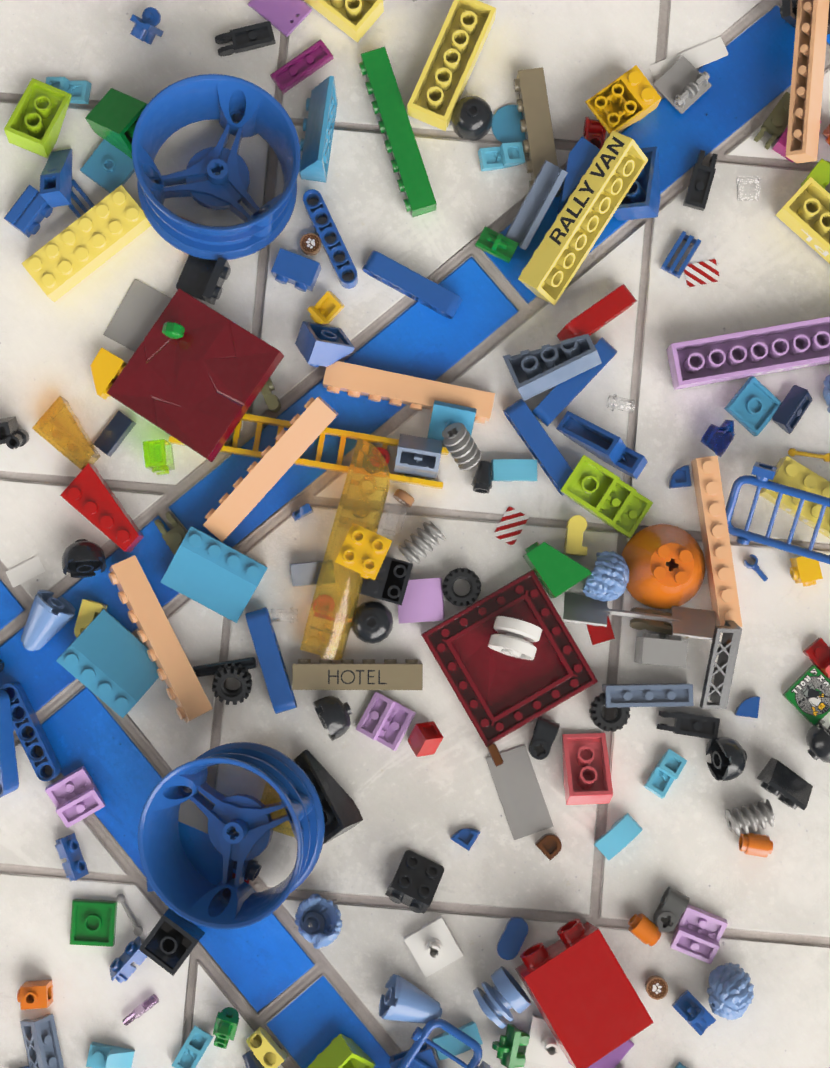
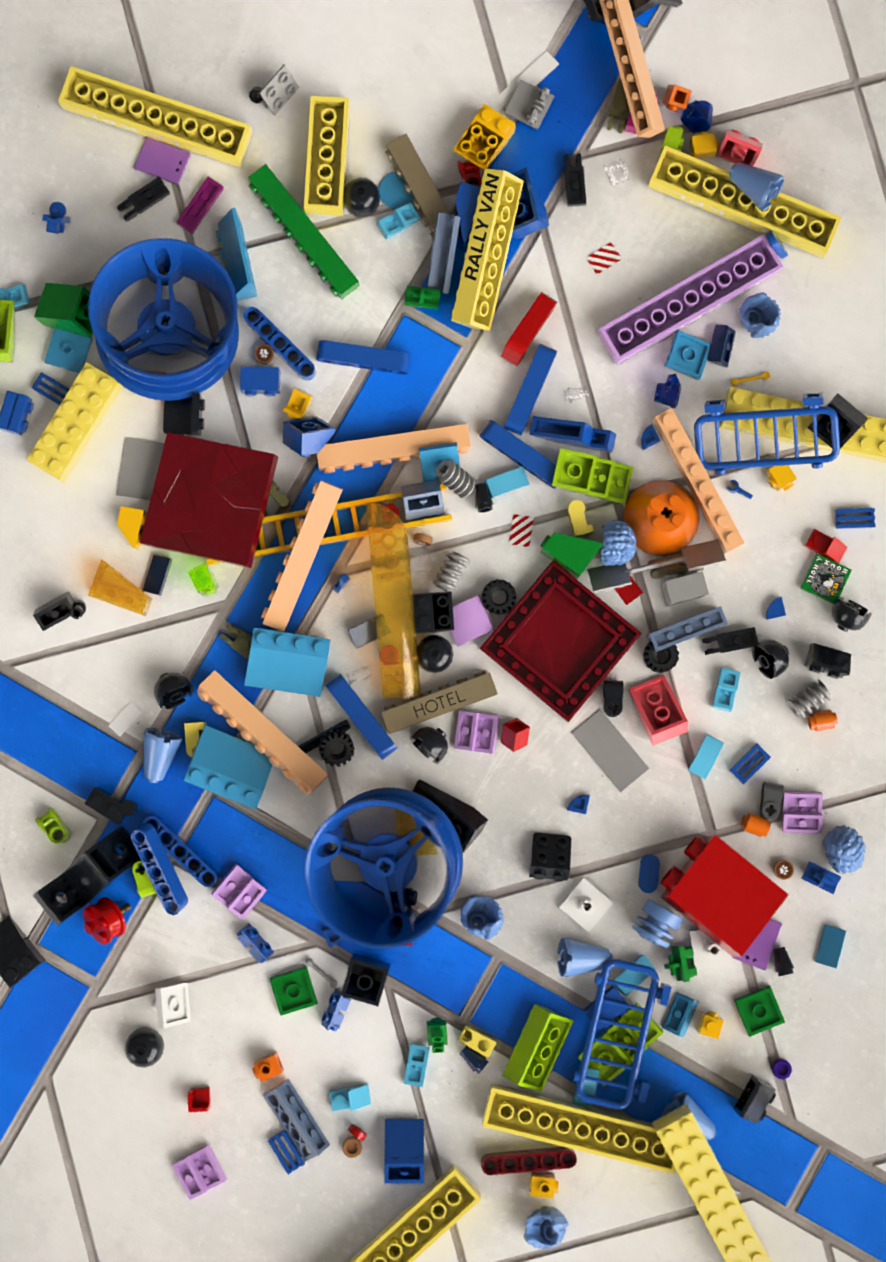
camera: 20 degrees left, 0 degrees up
blue slope [40,148,73,208] -> none
red wedge [60,463,144,553] -> none
clear purple pin [122,994,159,1026] -> none
green tile [162,322,185,339] -> none
yellow hinge [335,523,392,580] -> none
reddish brown tile [487,743,503,767] -> none
white wheel [488,616,542,660] -> none
sand blue wedge [503,334,602,401] -> none
reddish brown tile [535,833,562,860] -> none
blue tile [661,231,701,278] -> none
fence [700,620,742,709] -> none
none -> blue tile [729,743,771,784]

